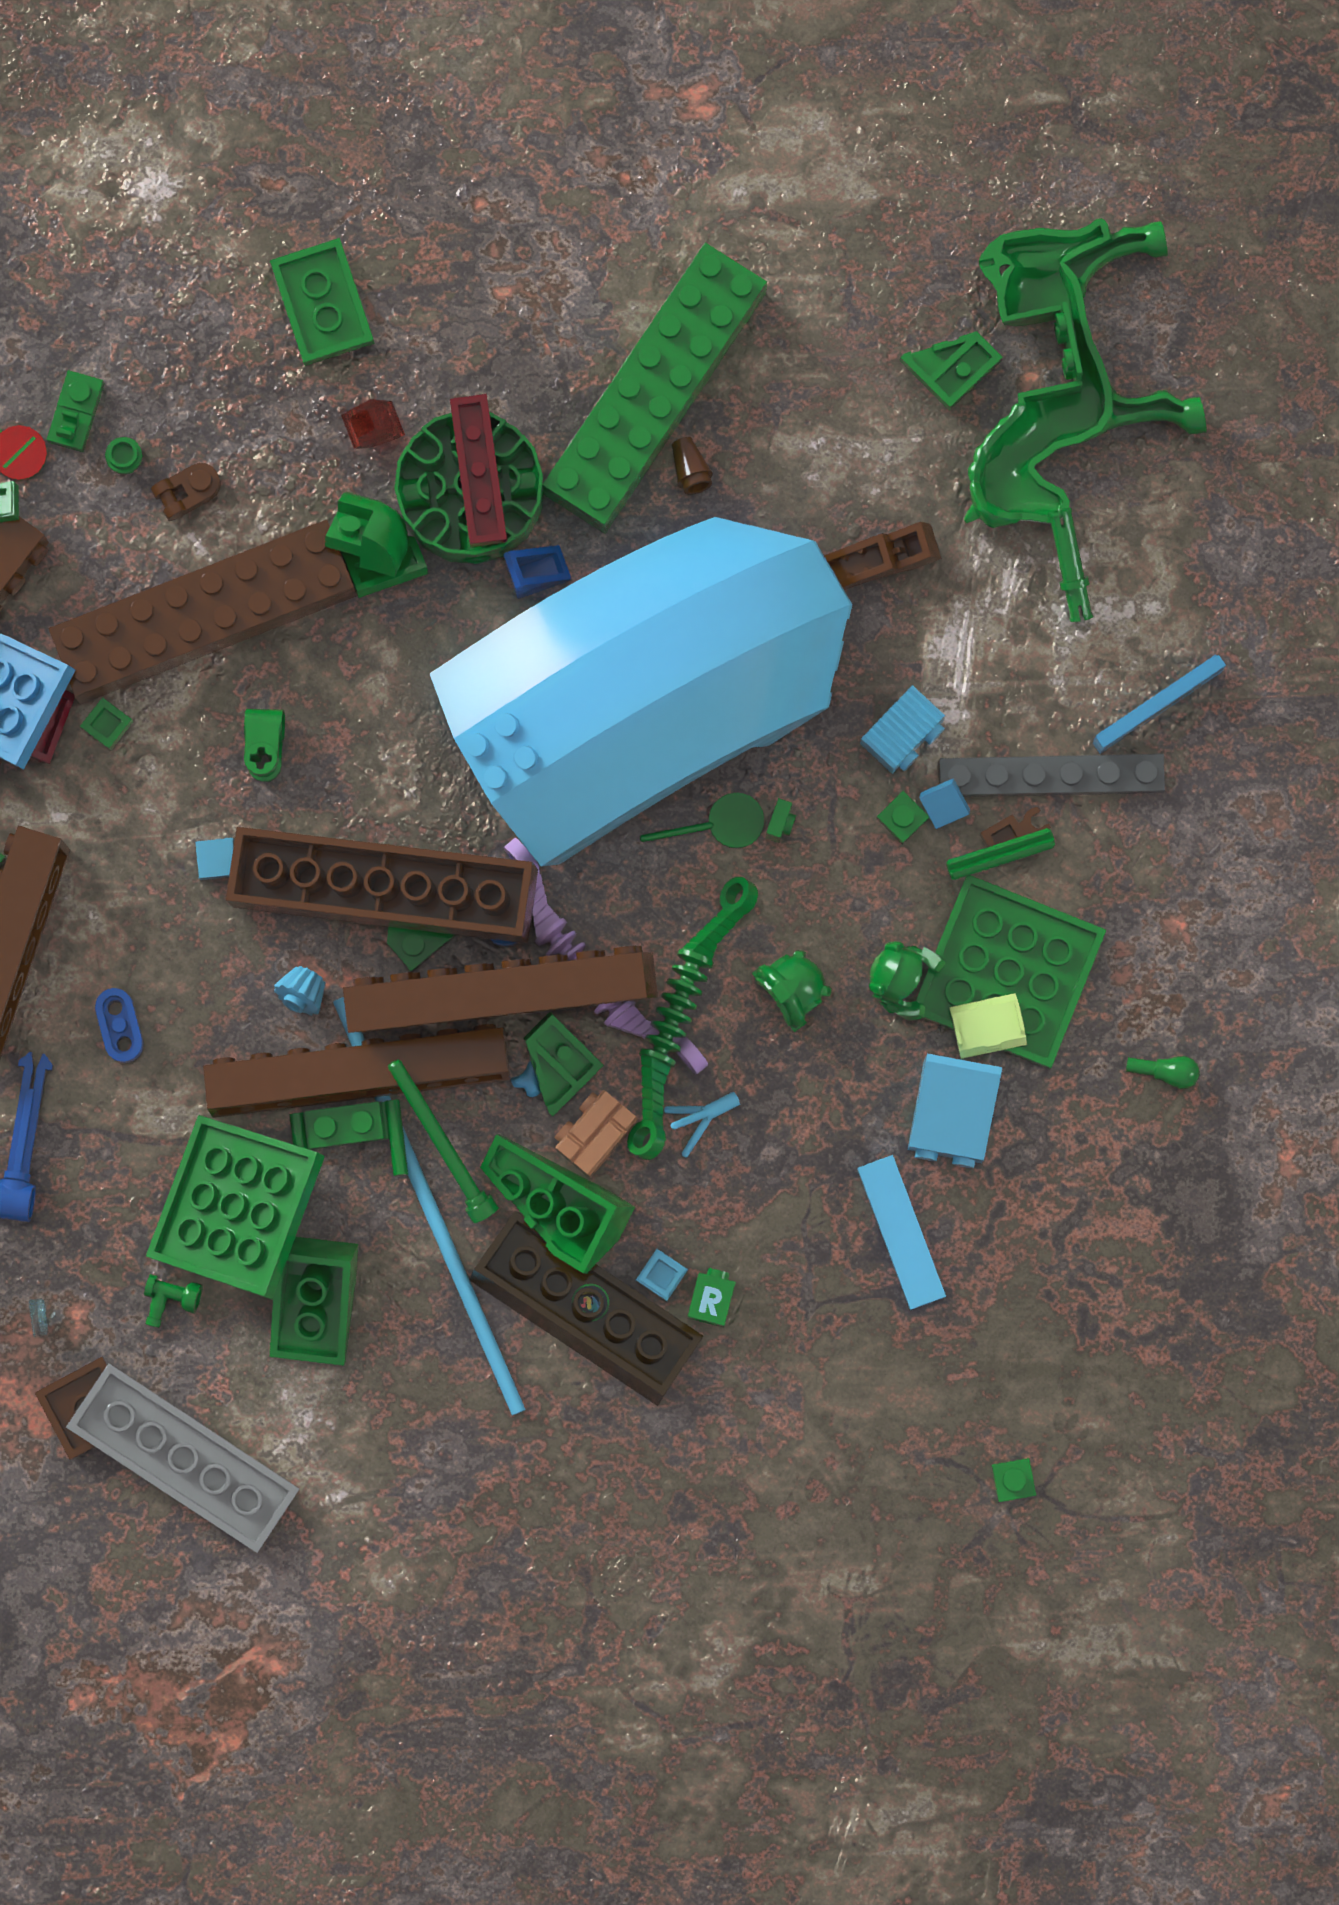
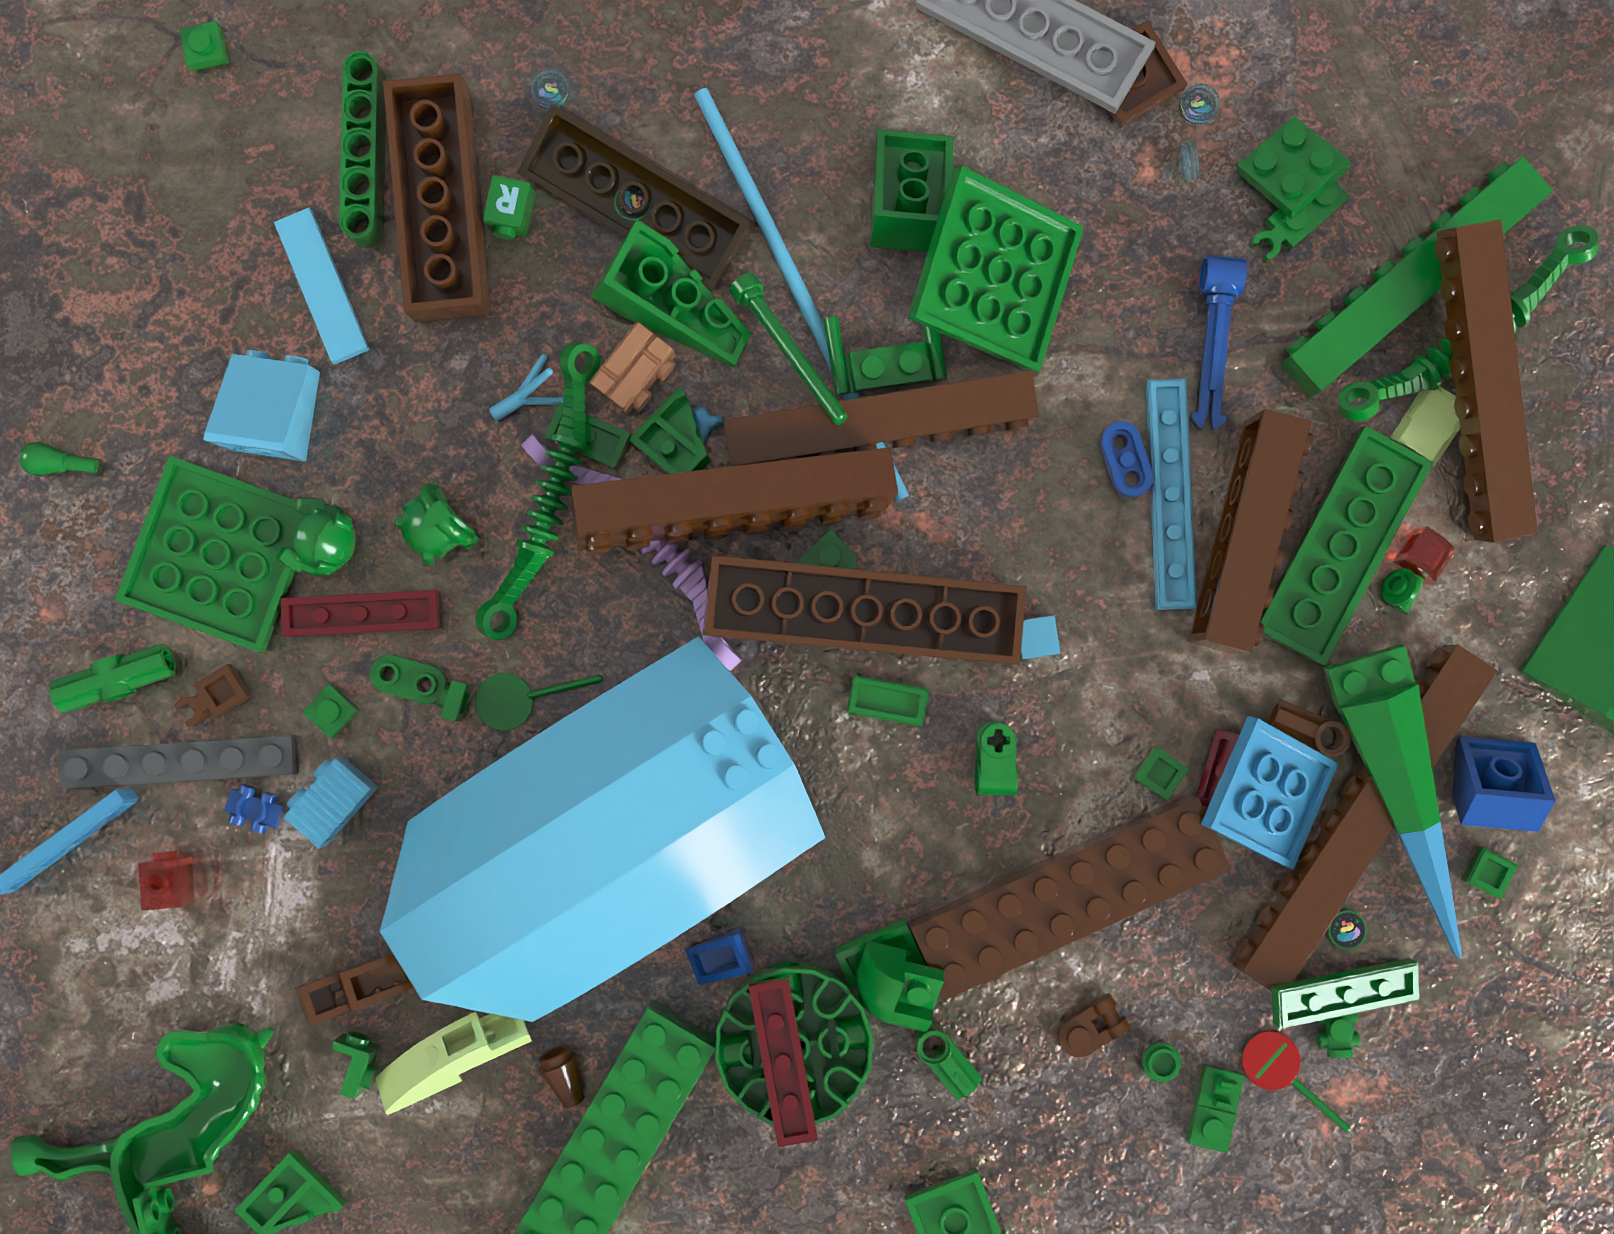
camera: 175 degrees right, 5 degrees up
green piece [144,1274,203,1328] -> none
medium azure piece [274,966,326,1016] -> none
clear red brick [341,399,405,449] -> none
medium azure tile [636,1249,688,1301] -> none
dark azure tile [919,778,970,829] -> none
green axle [946,828,1055,880] -> none
yellowish green piece [949,993,1027,1059] -> none
green pin [1048,508,1094,622] -> none
none -> green piece [48,644,177,713]
none -> clear red brick [138,850,195,911]
none -> blue piece [224,784,285,833]
none -> dark red plate [281,590,441,637]
none -> green bracket [331,1031,380,1099]
none -> green beam [339,51,386,248]
none -> green plate [370,654,449,704]
none -> yellowish green slope [375,1012,532,1115]
none -> reddish brown brick [383,73,491,322]
none -> clear light blue tile [530,68,570,110]
none -> green plate [544,402,632,470]
none -> green tile [846,674,929,727]
none -> green piece [913,1021,983,1100]
none -> medium azure tile [1145,379,1197,610]
none -> clear light blue tile [1179,83,1220,125]

